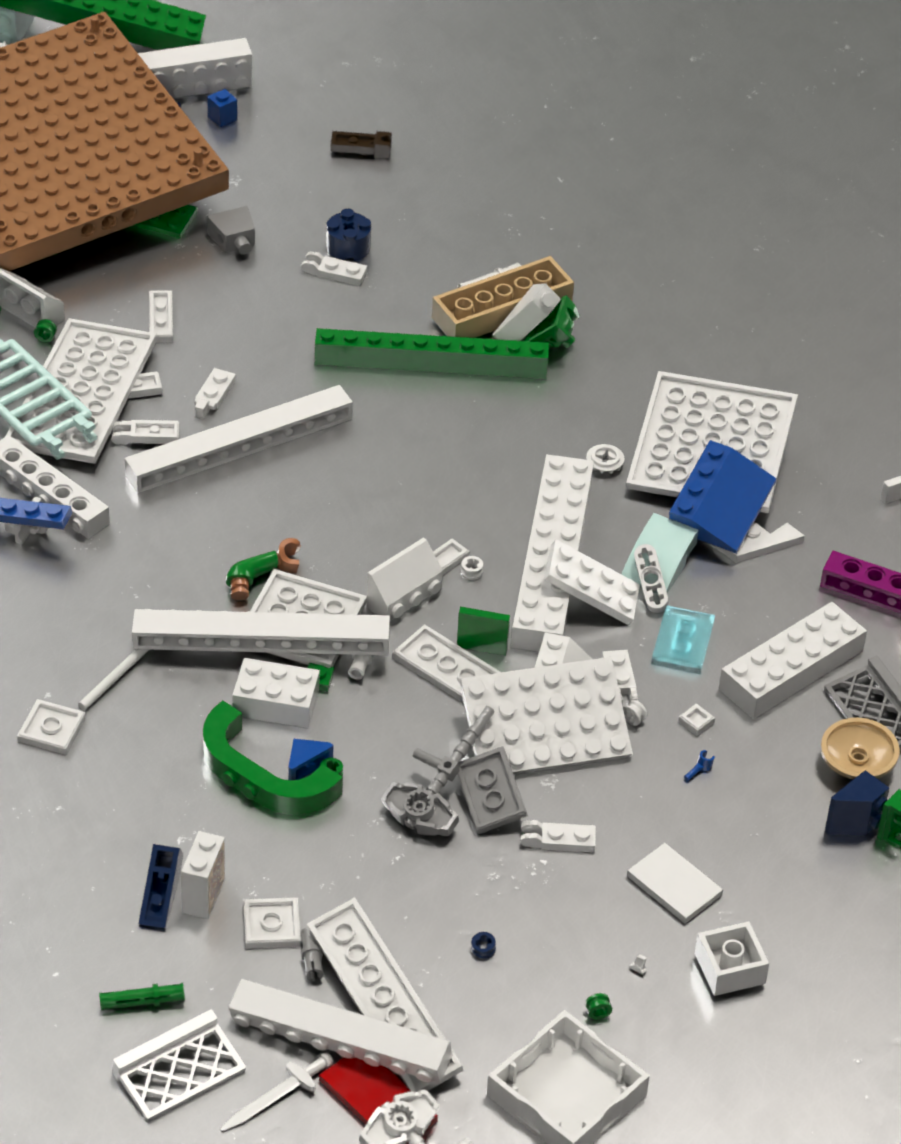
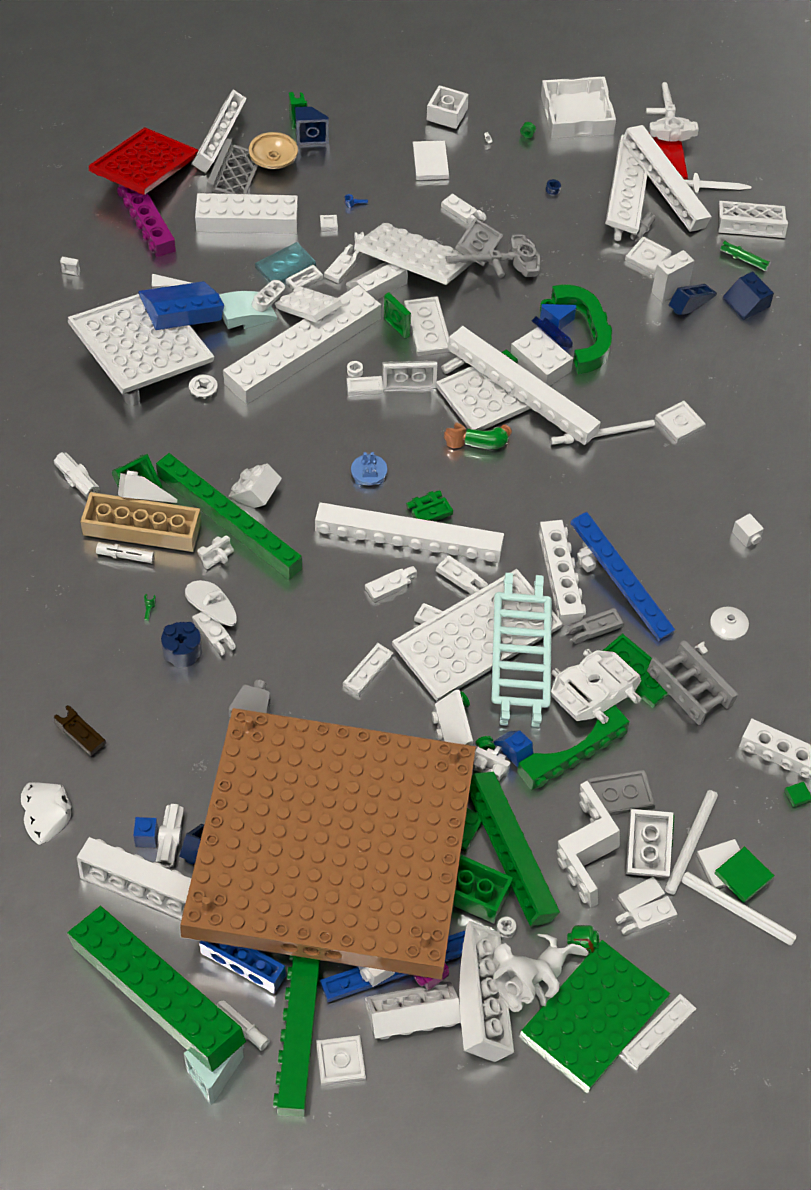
camera: 140 degrees left, 10 degrees up
none -> white piece [21,782,72,845]
none -> white piece [54,452,100,498]
none -> green hand [144,594,156,621]
none -> white piece [156,804,184,868]
none -> white shield [185,580,237,626]
none -> white hips [198,535,234,569]
none -> white slope [228,463,282,508]
none -> white tile [286,265,323,289]
none -> medium blue plate [351,452,387,485]
none -> green plate [406,490,453,522]
none -> clear blue slope [532,316,573,347]
none -> dark blue slope [723,271,774,320]

